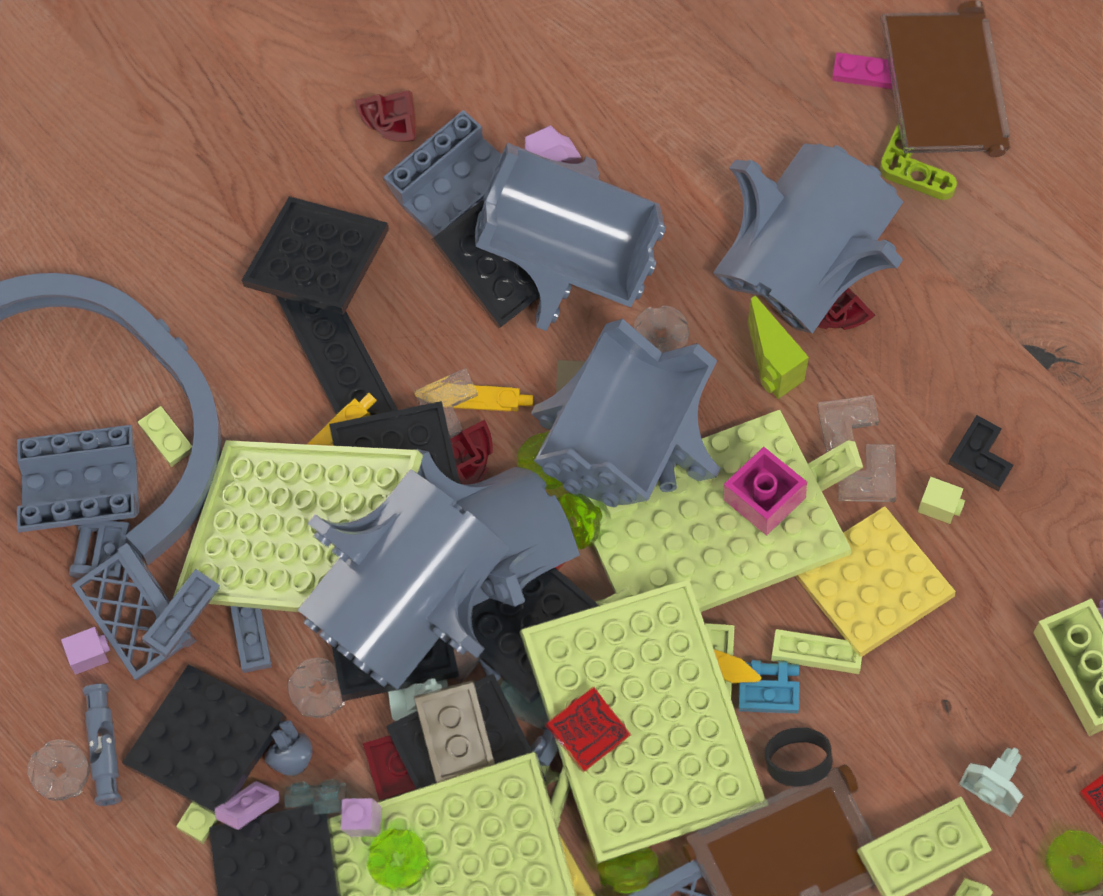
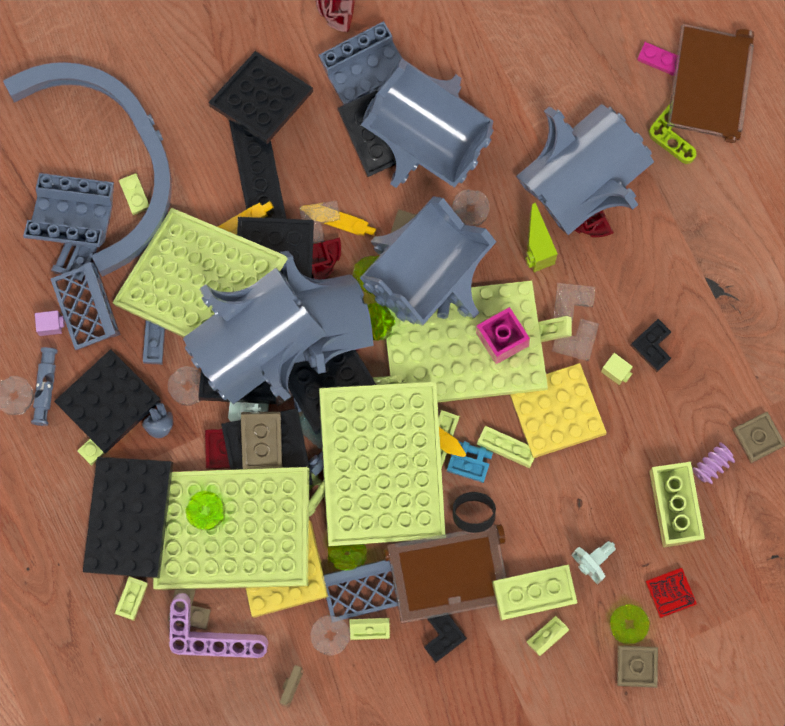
camera: 15 degrees right, 10 degrees up
sand blue plate [142,569,220,658] -> none
lavender plate [215,781,279,830] -> none
clear light blue plate [284,780,347,814] -> none
lavender brick [341,799,382,837] -> none
lavender slope [525,126,581,164] -> none
red tile [545,687,631,773] -> none

